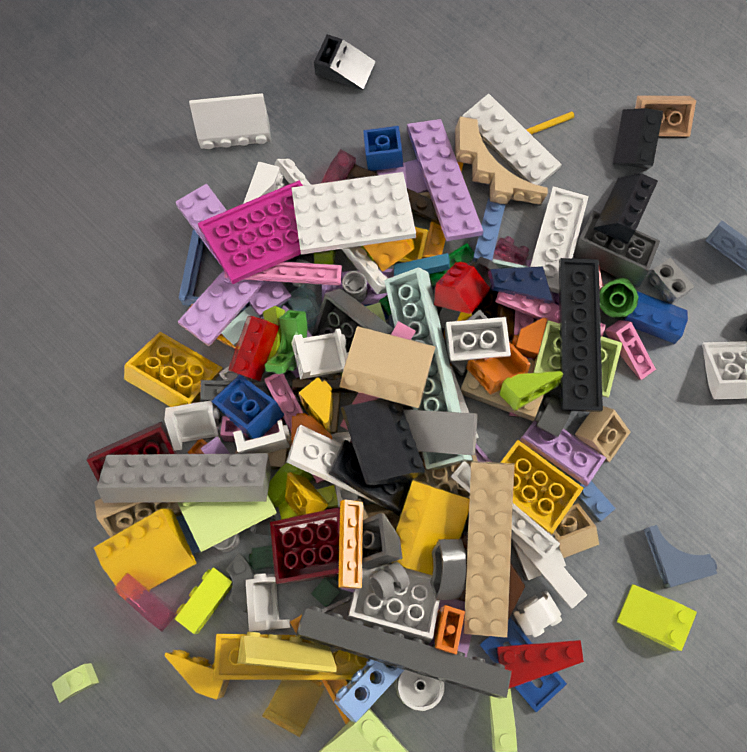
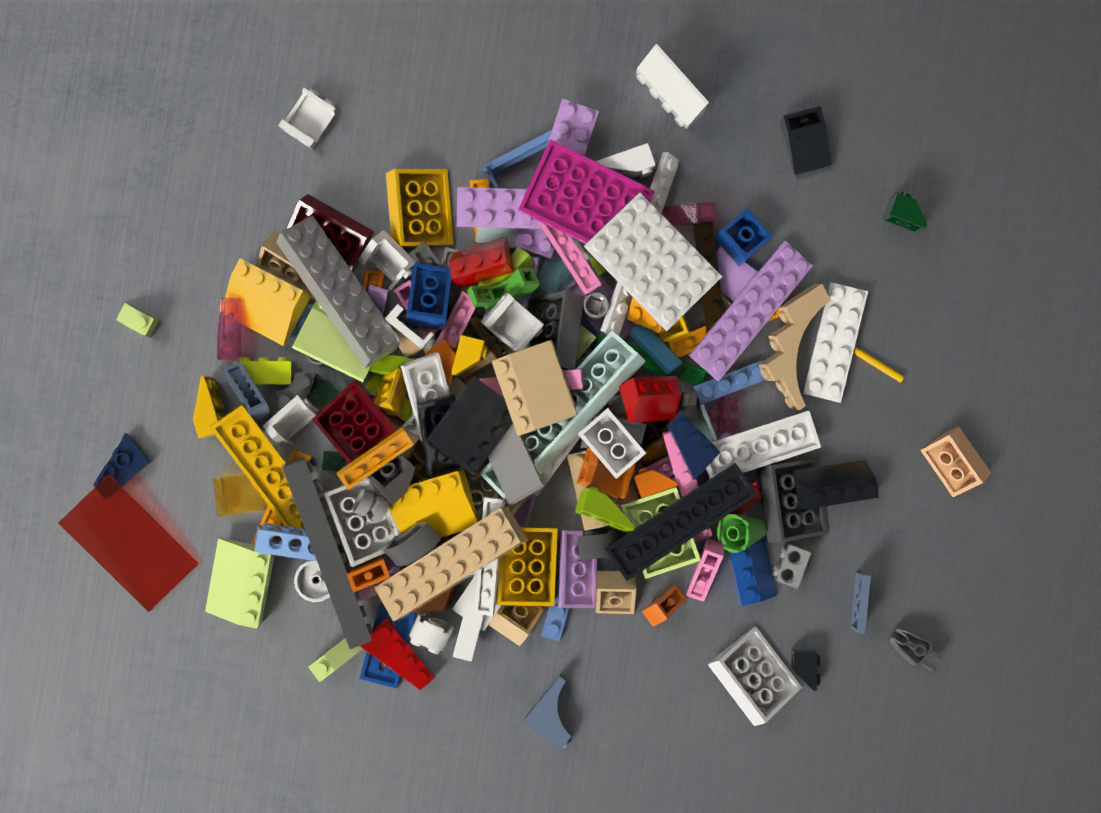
camera: 50 degrees right, 15 degrees up
light yellow slope [237,632,337,672] -> none
black slope [613,108,663,169] -> none
neon yellow slope [617,584,697,651] -> none
none -> sand blue arch [223,361,272,431]
none -> white panel [278,88,338,150]
none -> orange slope [642,584,687,627]
none -> dark green slope [882,192,927,233]

